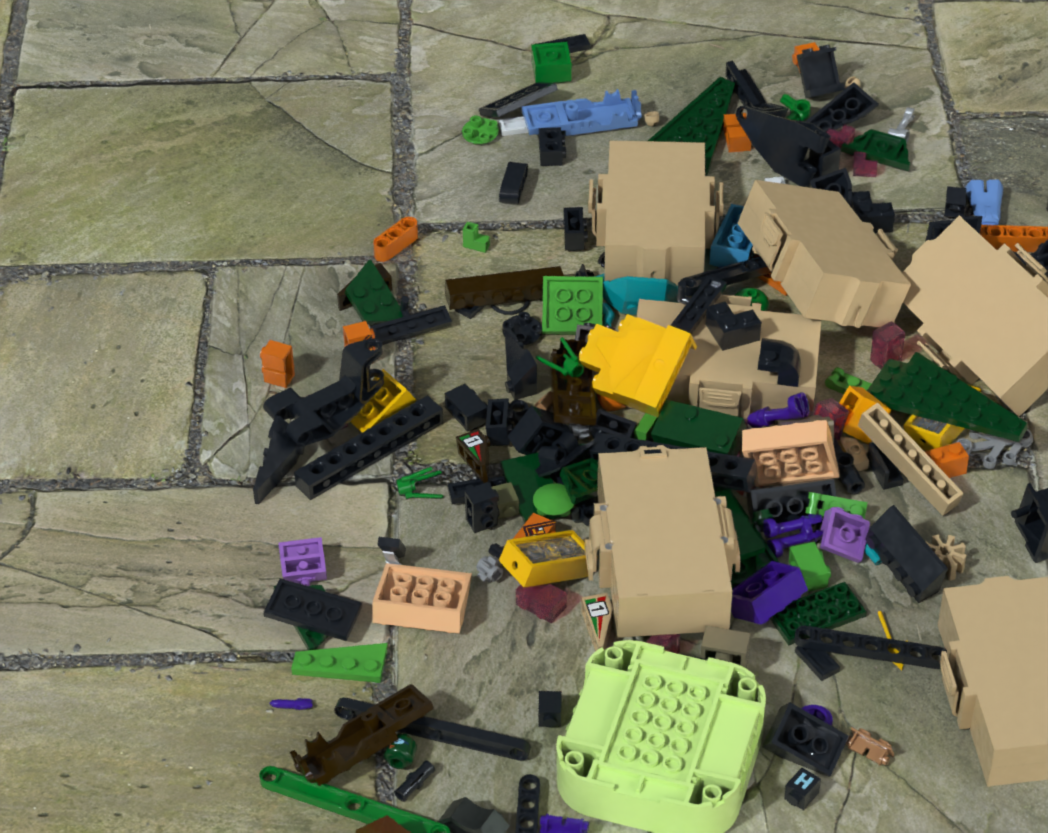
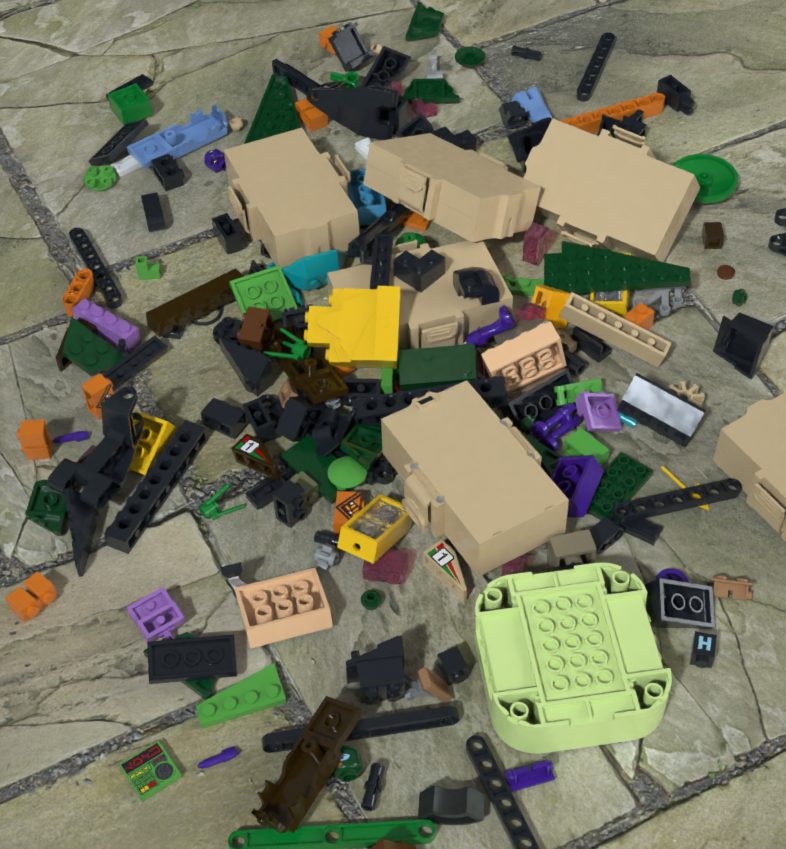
camera: 25 degrees left, 5 degrees up
none -> orange piece [5,571,57,623]
none -> dark green wing [25,479,76,536]
none -> dark purple piece [52,431,89,444]
none -> black beam [69,227,123,309]
none -> medium lavender brick [72,298,141,354]
none -> tile [119,740,182,802]
none -> dark purple head [204,149,226,173]
none -> reddish brown brick [237,306,275,356]
none -> black piece [346,635,405,705]
none -> dark green plate [361,590,382,610]
none -> medium nougat piece [404,667,453,702]
none -> dark green wing [406,2,444,41]
none -> dark green dish [455,46,485,67]
none -> black axle [511,45,542,61]
none -> black beam [589,517,624,554]

